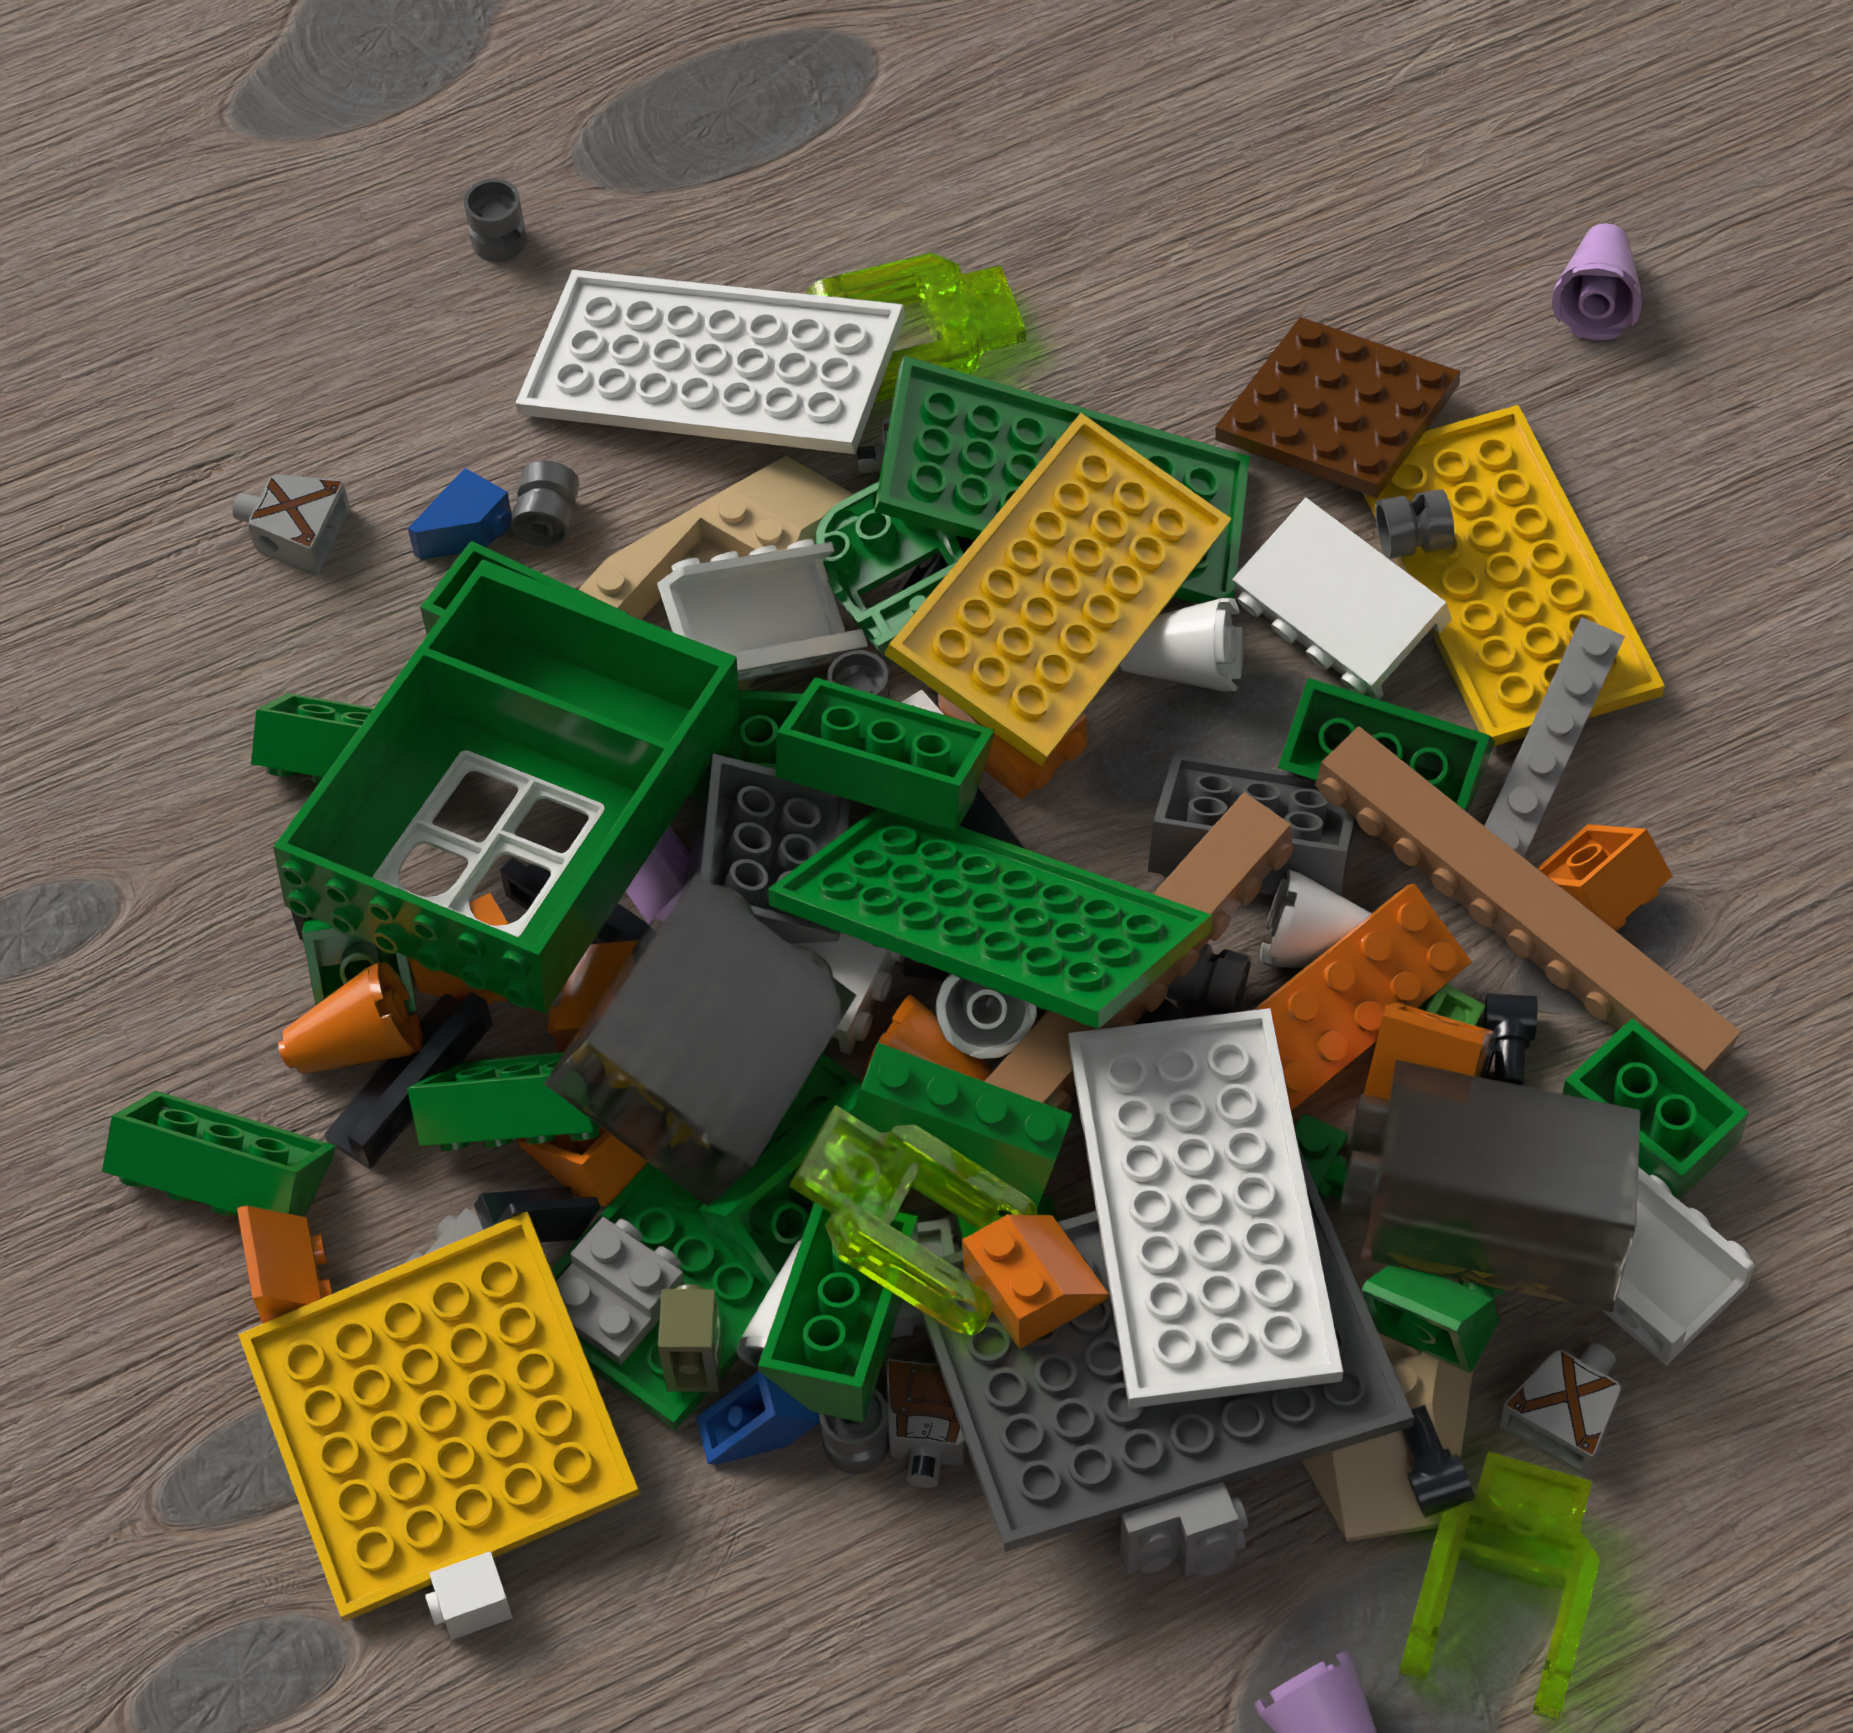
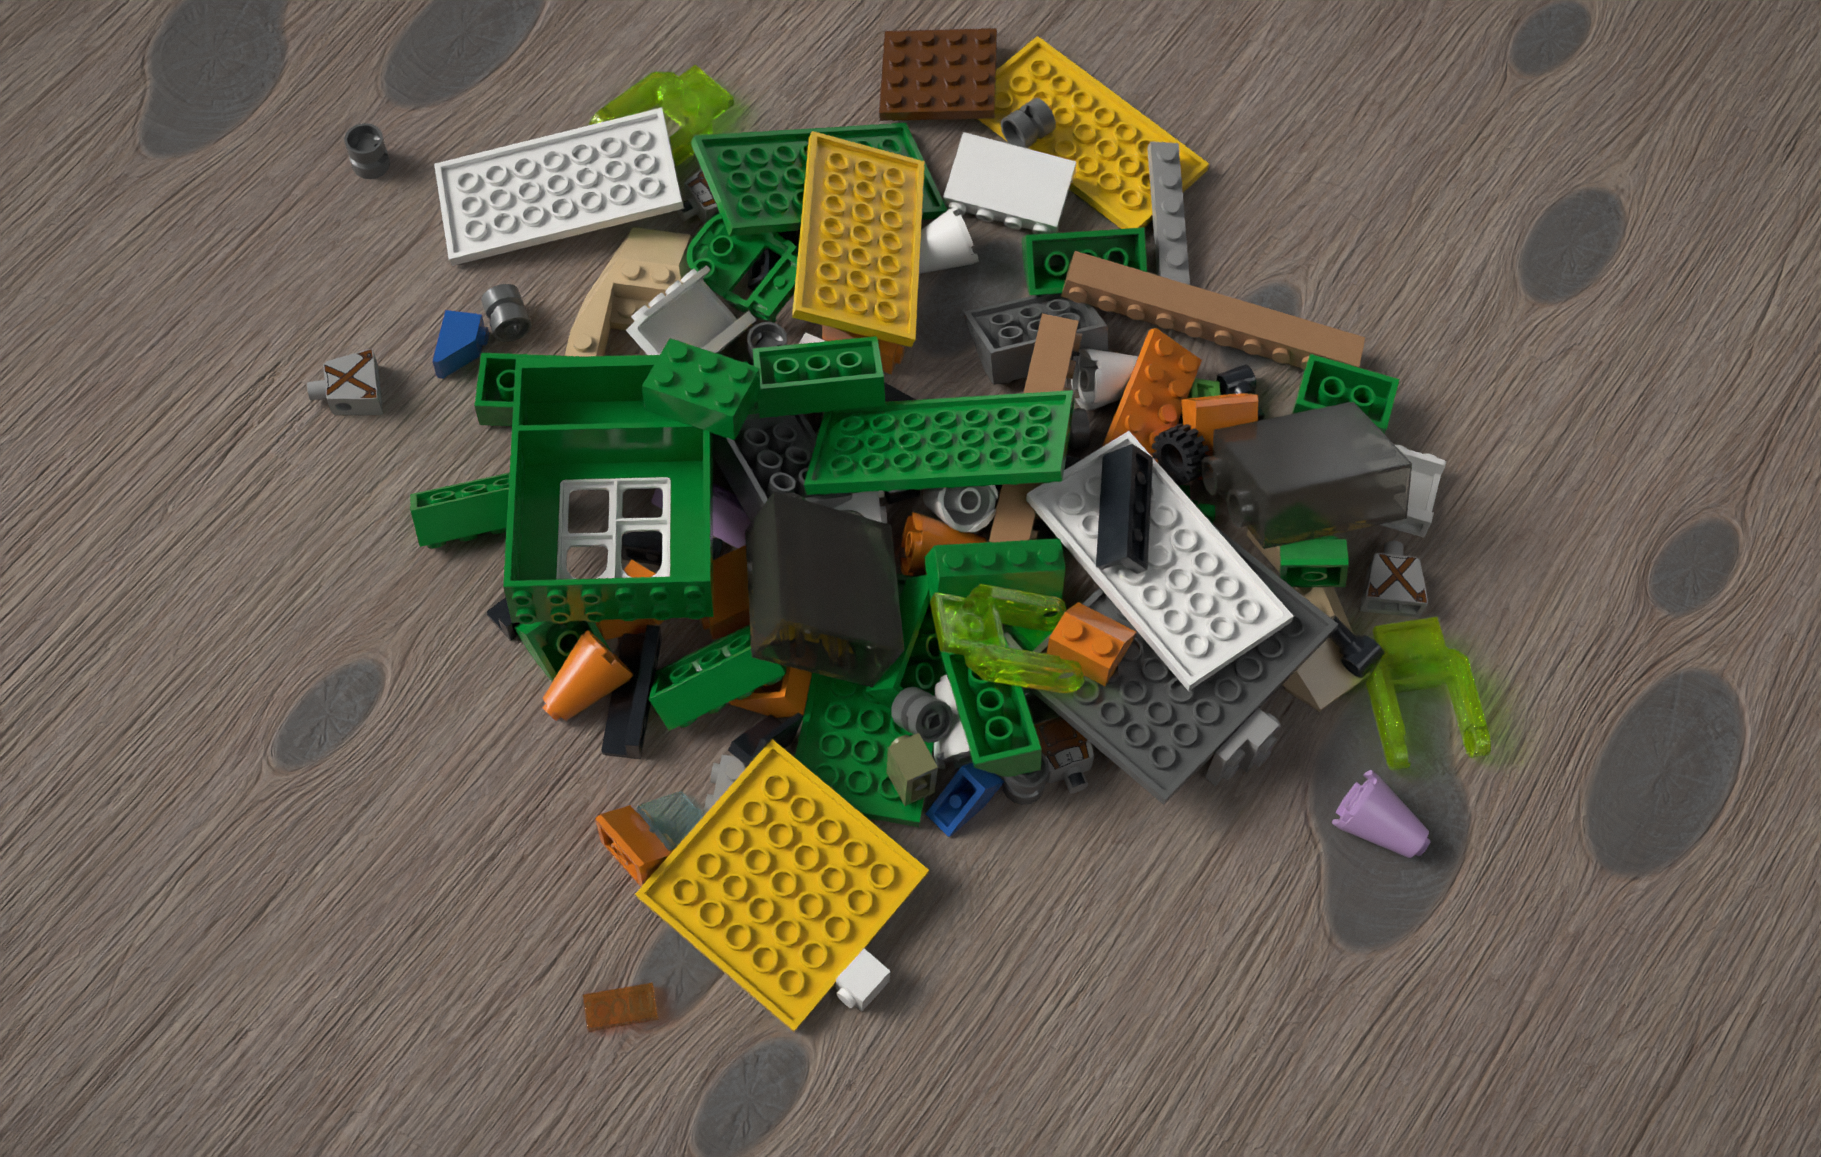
camera: 35 degrees left, 5 degrees up
green slope [102,1091,336,1217] -> none
light grey plate [556,1217,685,1365] -> none
orange slope [1537,824,1673,931] -> none
none -> clear orange tile [583,982,658,1032]
none -> clear light blue piece [636,790,703,851]
none -> green brick [642,338,761,440]
none -> dark grey wheel [892,687,953,743]
none -> black panel [1096,444,1153,574]
none -> black tyre [1152,424,1210,486]

